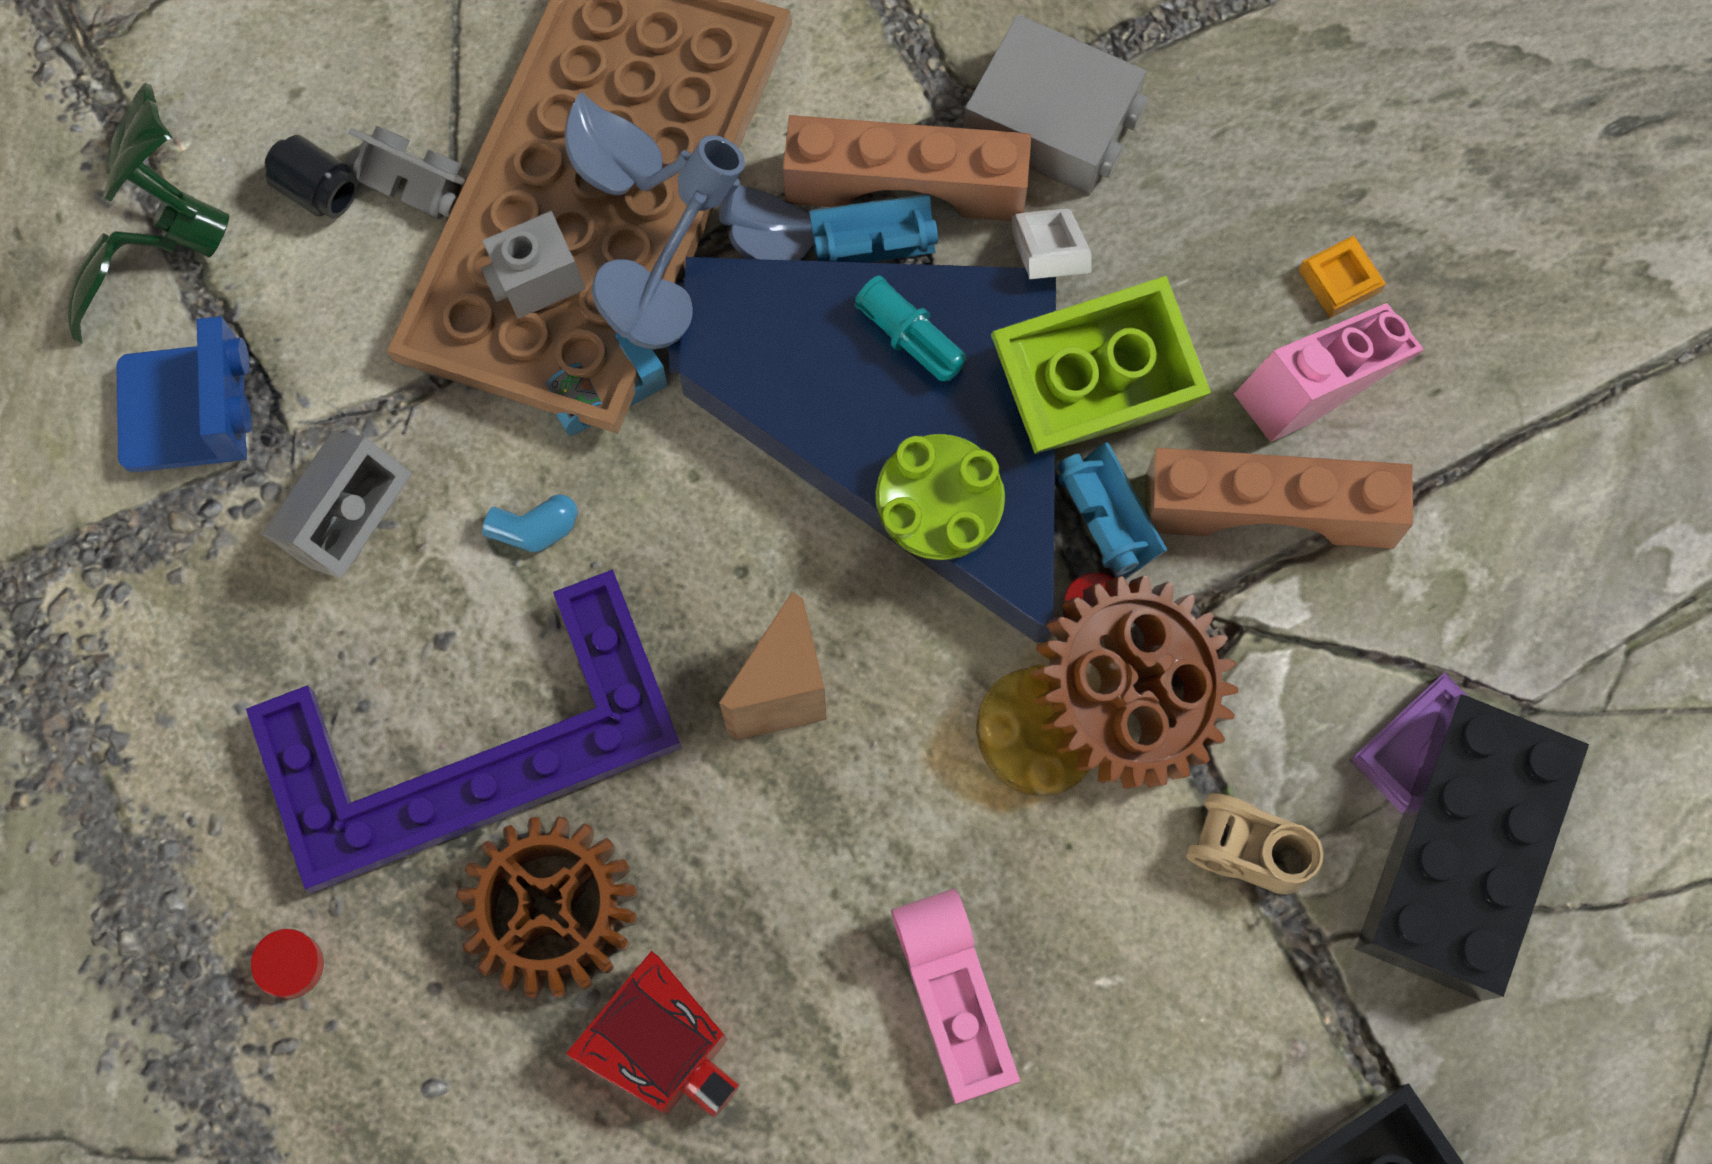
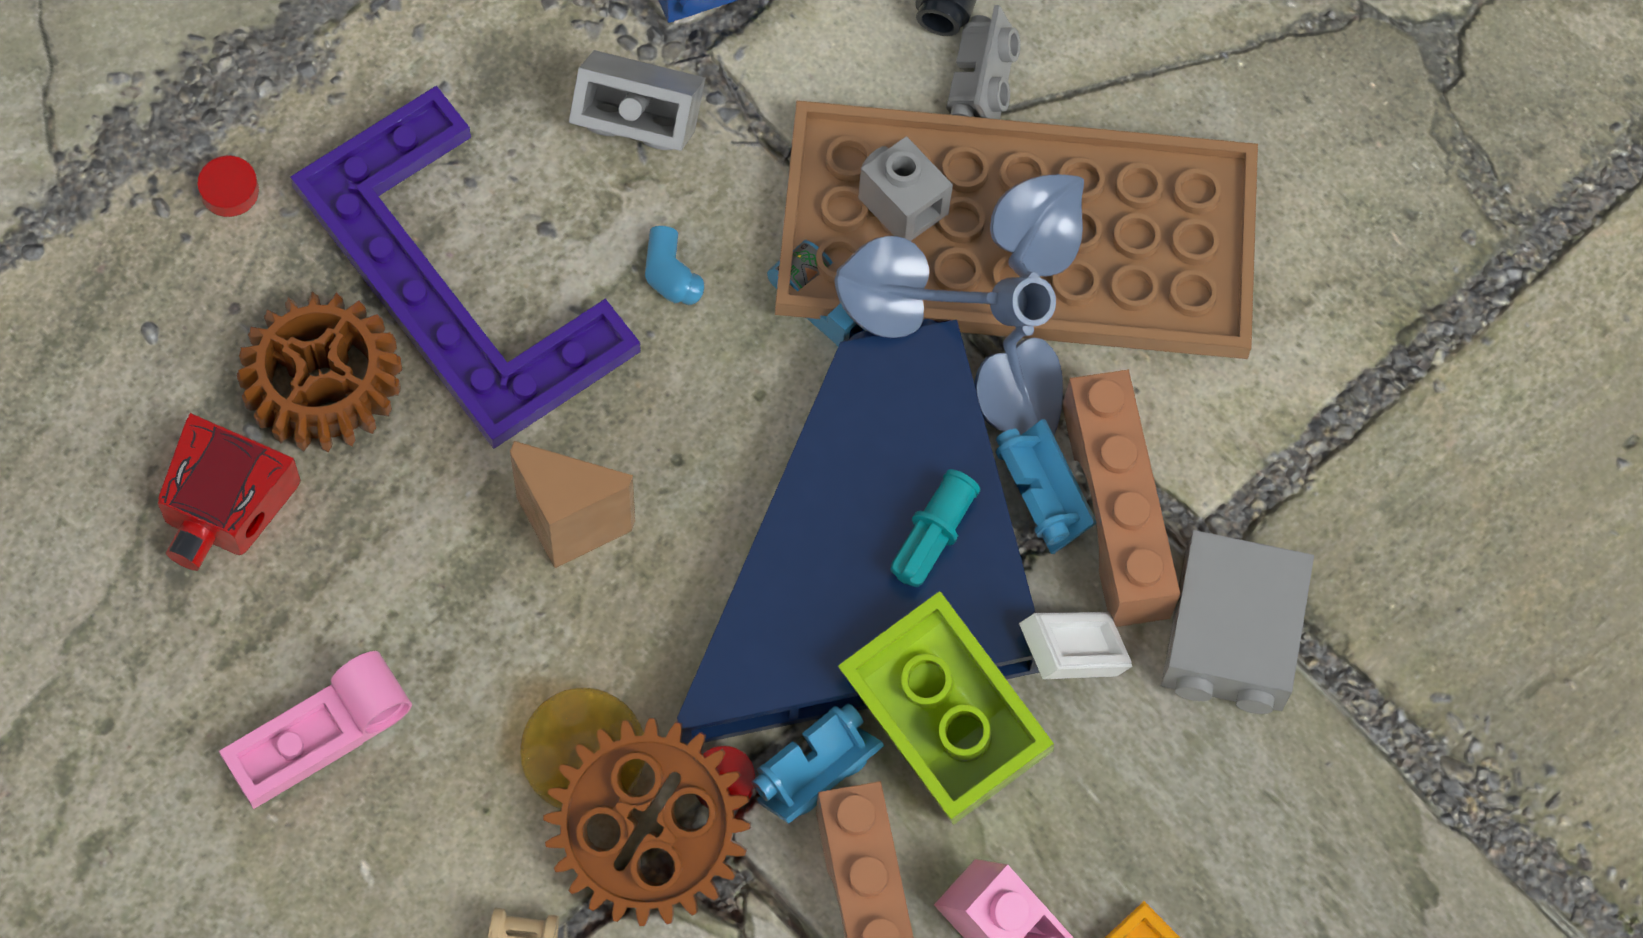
camera: 70 degrees right, 5 degrees down
lime dish [876,434,1005,560] -> none

